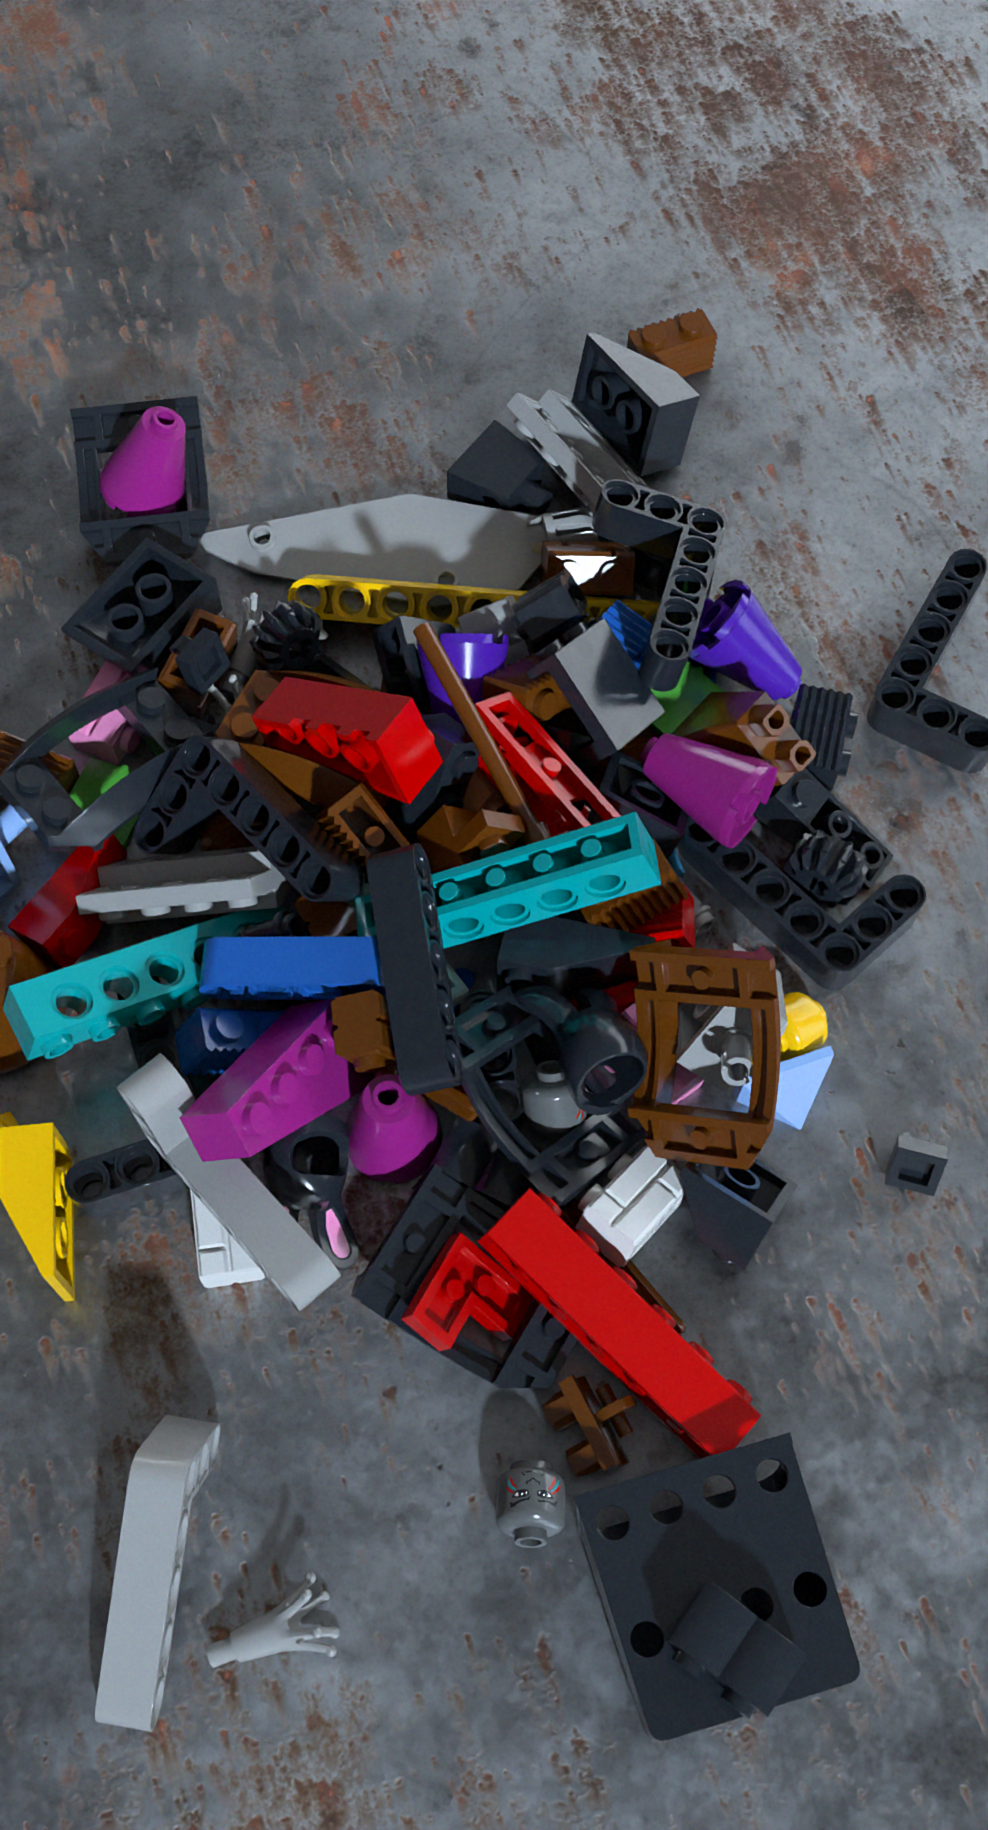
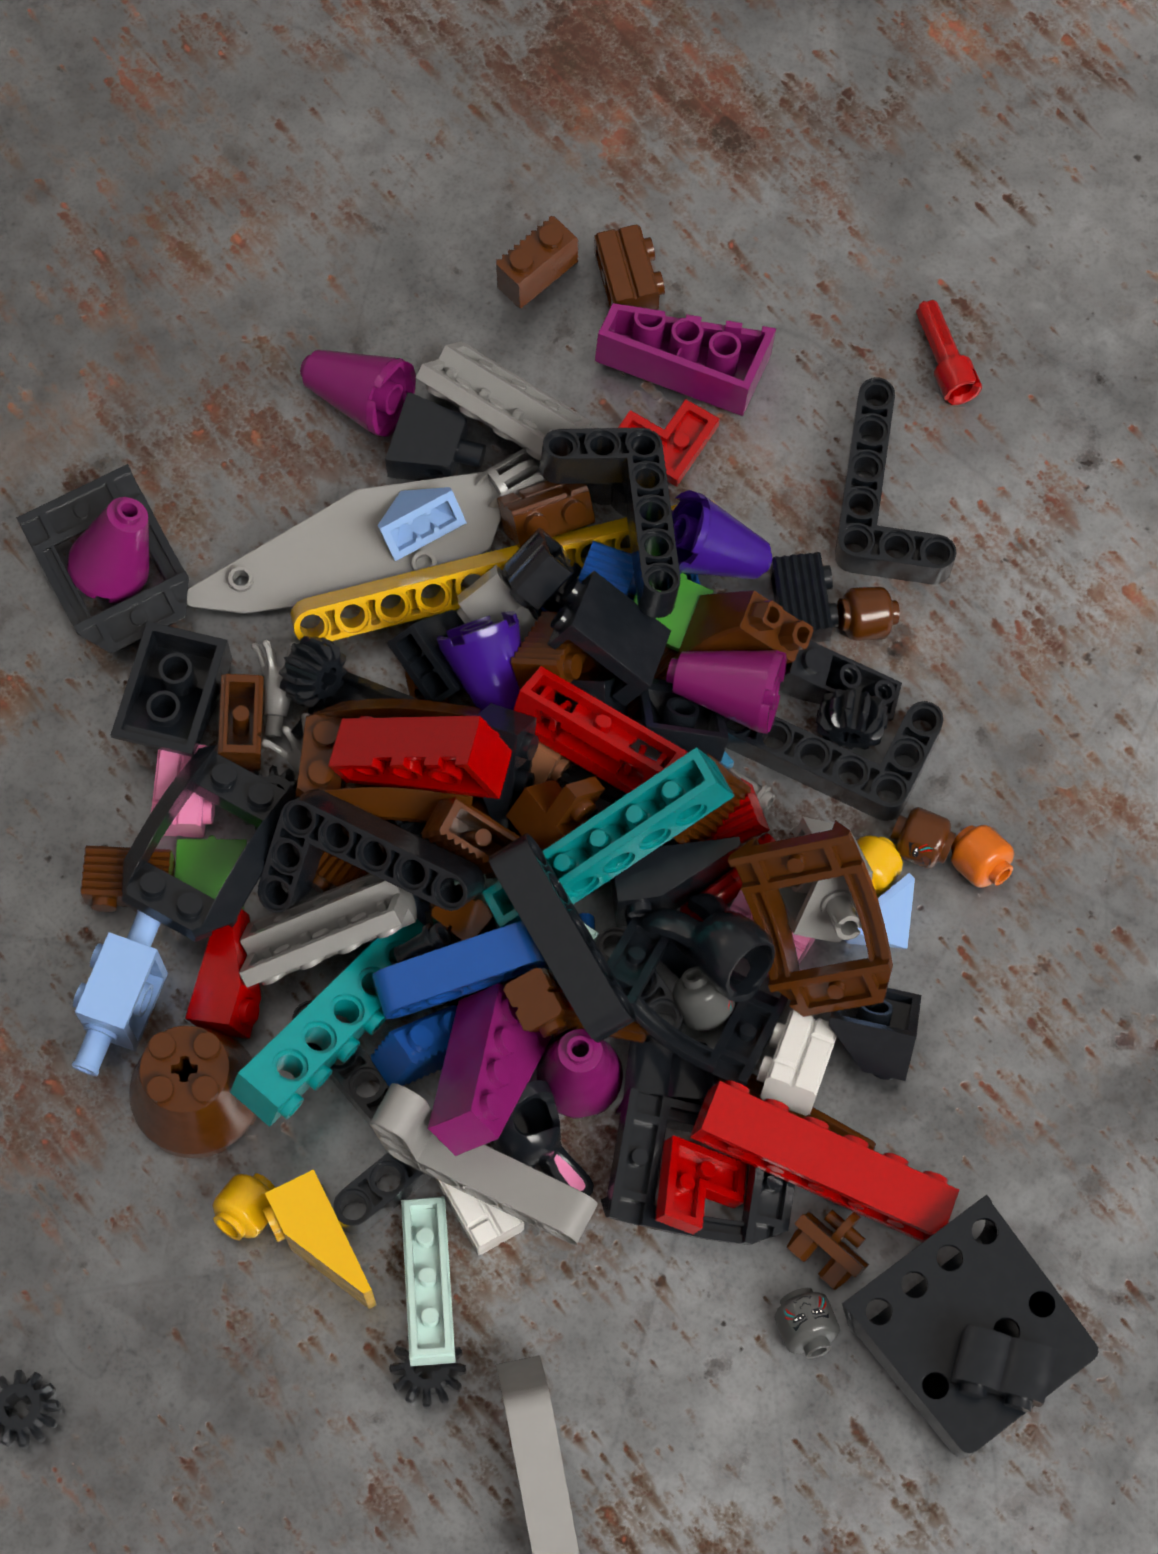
camera: 20 degrees left, 5 degrees up
black tile [169,627,231,696] -> none
light grey piece [206,1572,340,1668] -> none
reddish brown bar [413,622,553,846] -> none
black slope [572,332,700,476] -> none
black tile [885,1132,948,1196] -> none
none -> magenta cone [300,350,416,437]
none -> light blue slope [377,487,467,561]
none -> black gear [389,1336,466,1409]
none -> light aqua tile [401,1196,456,1367]
none -> reddish brown brick [594,224,665,310]
none -> magenta wedge [595,303,777,416]
none -> red plate [618,399,720,487]
none -> reddish brown head [837,587,900,641]
none -> reddish brown head [890,807,956,869]
none -> orange head [951,825,1014,888]

